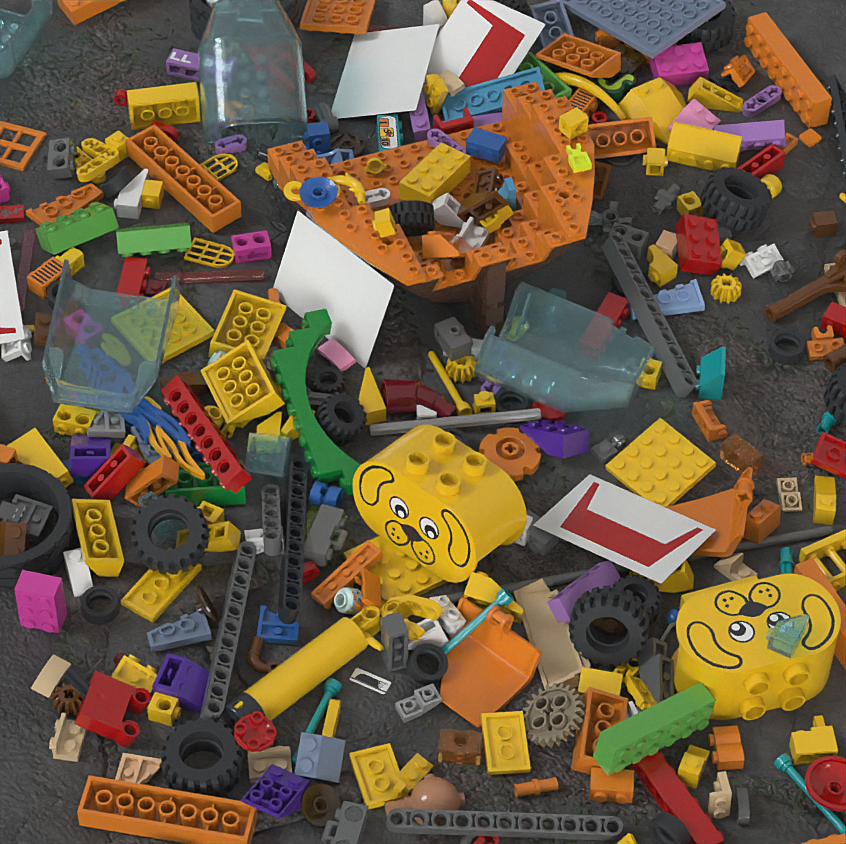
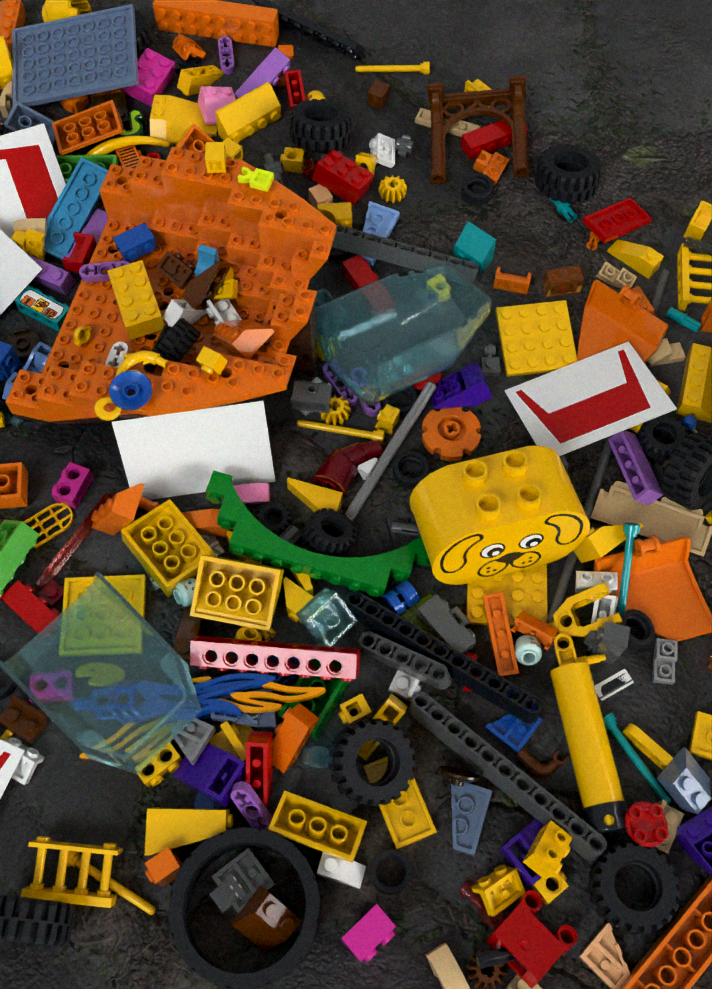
camera: 55 degrees left, 15 degrees up
none -> orange slope [91,483,144,536]
none -> medium lavender beam [231,781,273,831]
none -> yellow brick [523,820,573,880]

